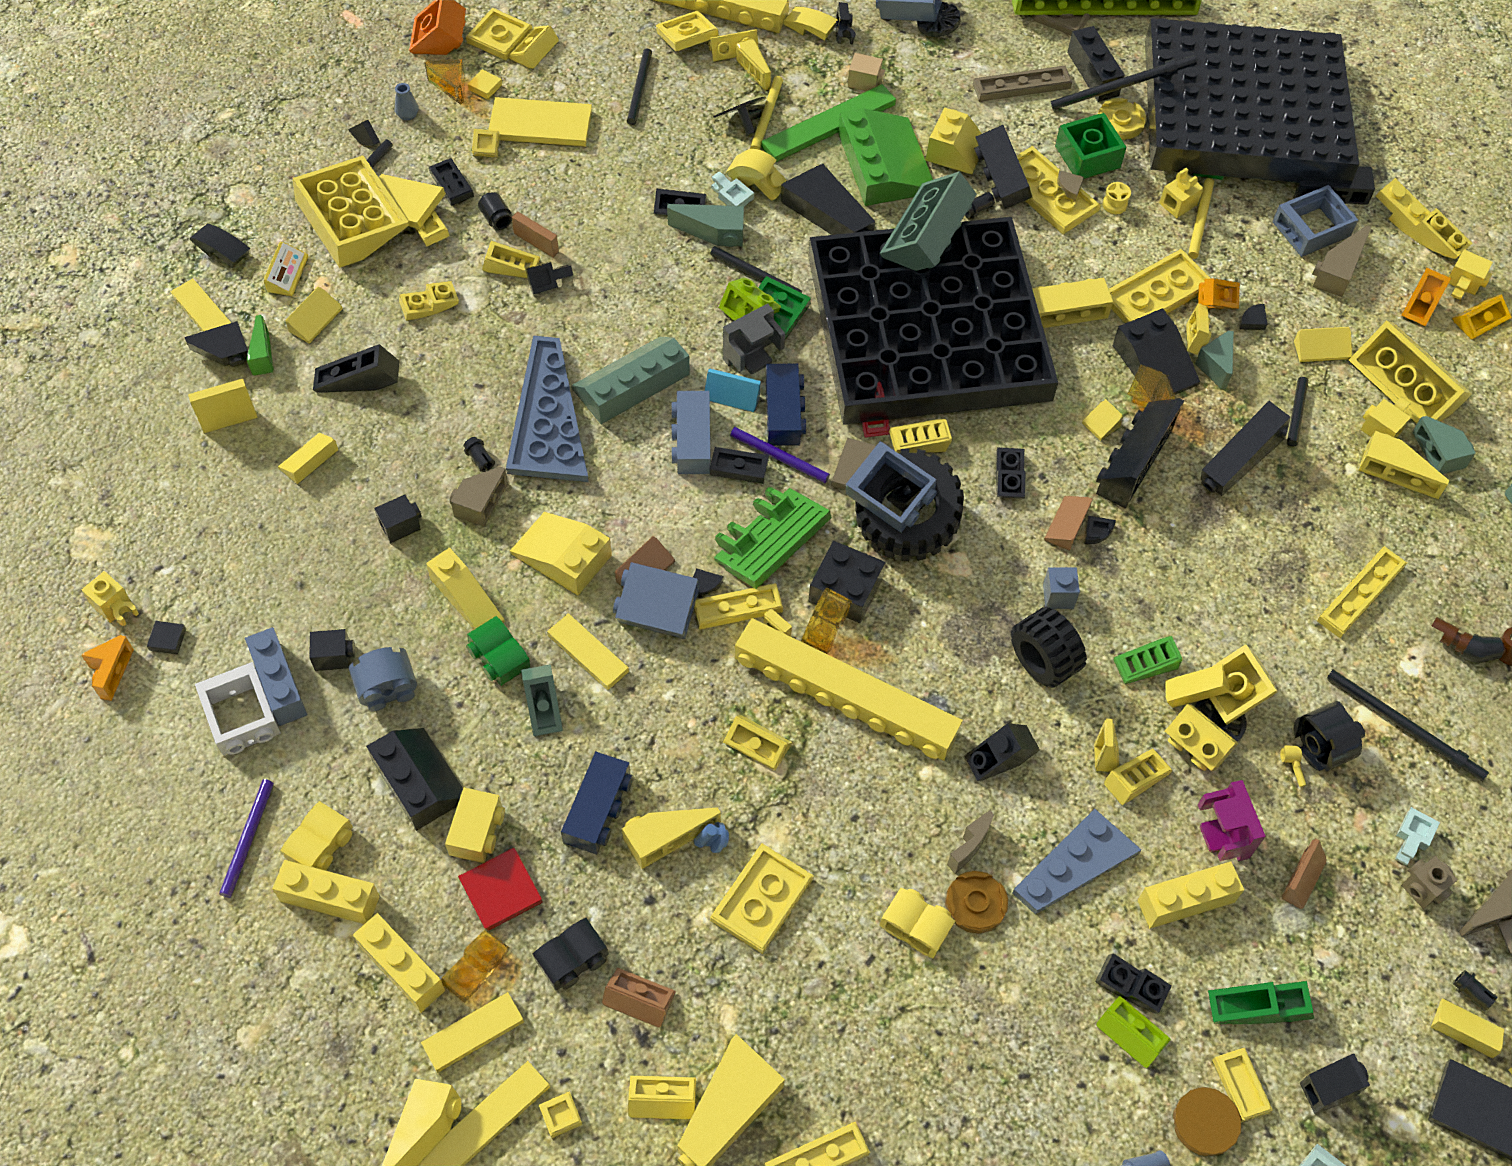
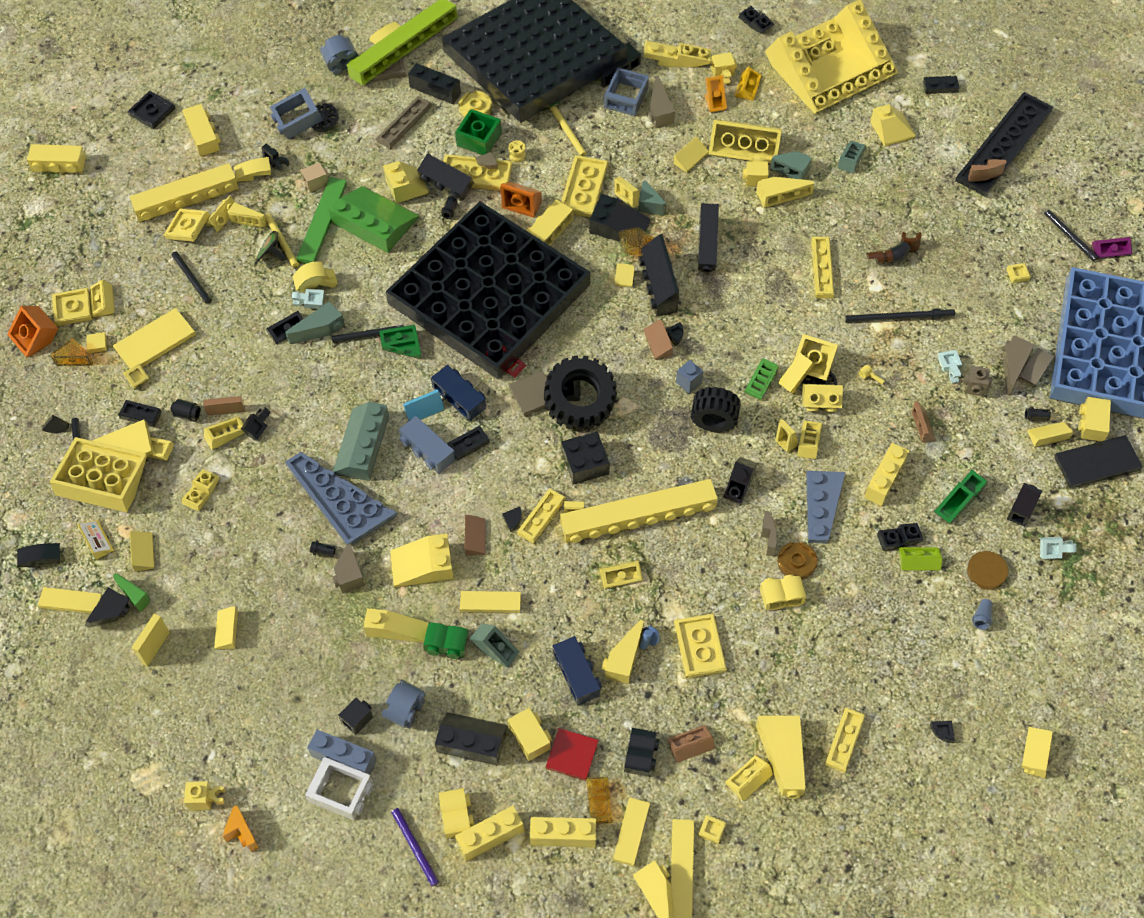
camera: 40 degrees left, 0 degrees up
black tile [147,621,186,655] -> none
black slope [313,344,400,393] -> none
black brick [374,494,422,544] -> none
sand blue cone [394,83,419,120] -> none
sand blue brick [613,562,700,639] -> none
bright green hinge [714,487,832,589] -> none
lime bracket [718,278,781,321] -> none
dark grey panel [723,304,785,374] -> none
dark purple bar [730,427,830,484] -> none
black slope [781,163,875,235] -> none
clear yellow slope [801,588,852,654] -> none
sand blue window [846,441,937,532] -> none
sand green slope [880,171,977,271] -> none
light yellow slope [889,419,952,453] -> none
black slope [996,447,1026,499] -> none
black bar [1051,55,1197,110] -> none
light yellow brick [1159,168,1204,218] -> none
light orange slope [1198,278,1240,309] -> none
magenta panel [1198,780,1266,862] -> none
light yellow tile [1212,1047,1273,1123] -> none
black tile [1239,304,1268,330] -> none
black bar [1287,377,1309,447] -> none
black brick [1293,701,1365,772] -> none
none -> orange slope [500,182,542,218]

